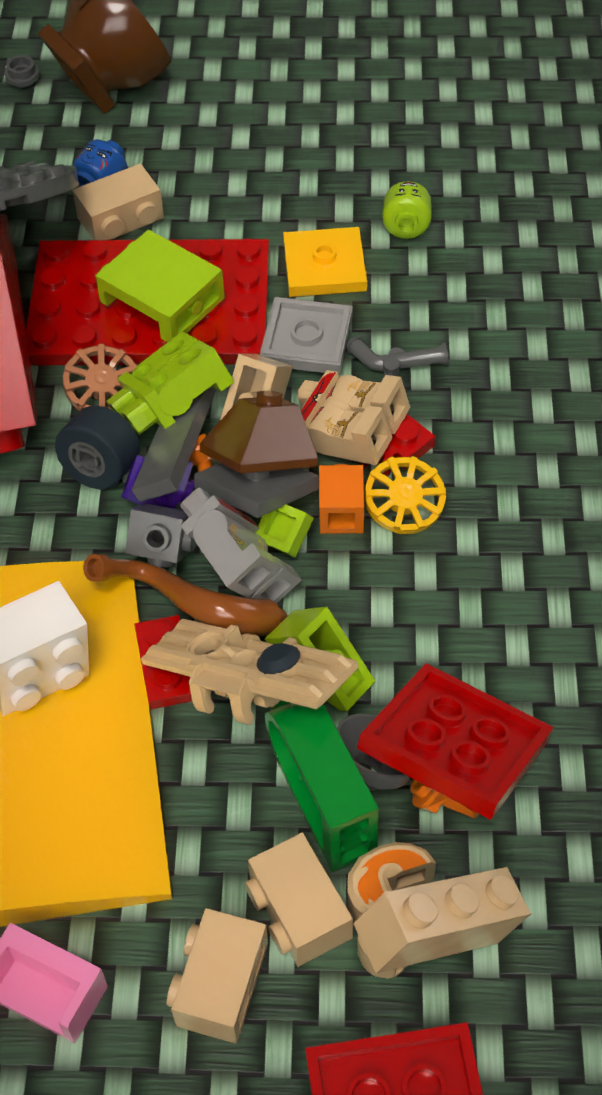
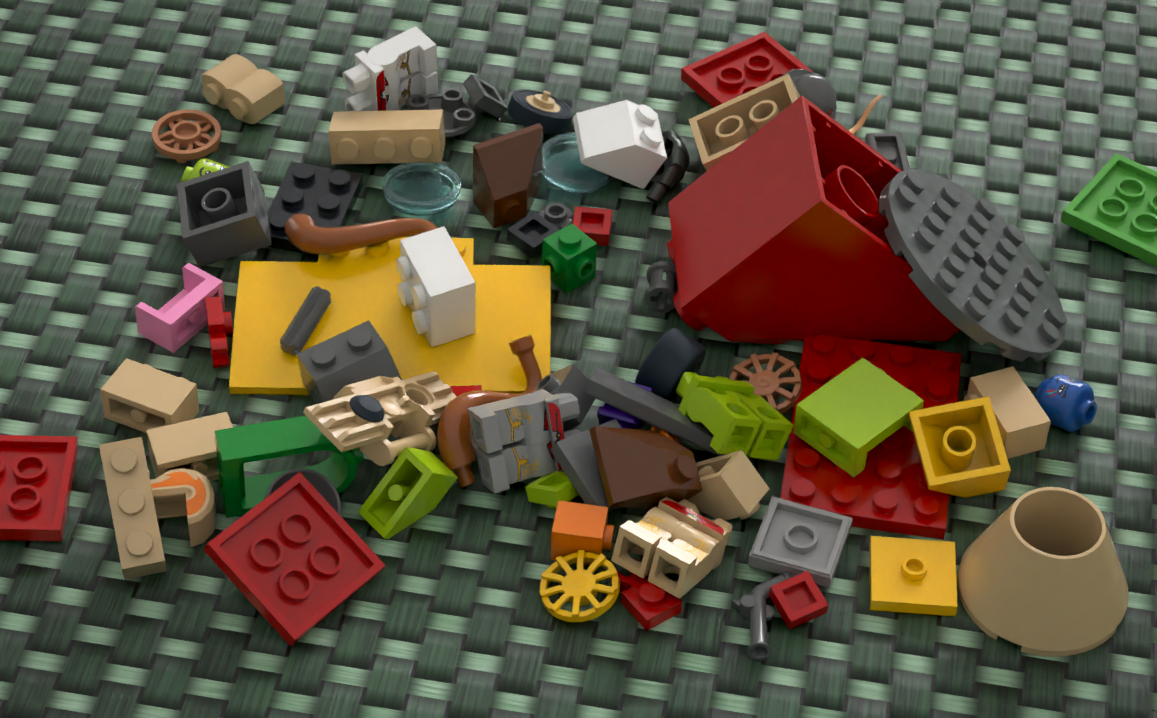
camera: 95 degrees right, 10 degrees down
lime head [382,181,432,239] -> none
none -> red plate [205,296,233,368]
none -> dark grey axle [280,286,331,356]
none -> dark grey slope [297,320,402,404]
none -> red plate [769,571,829,629]
none -> yellow slope [908,396,1011,498]
none -> tan cone [957,487,1129,657]

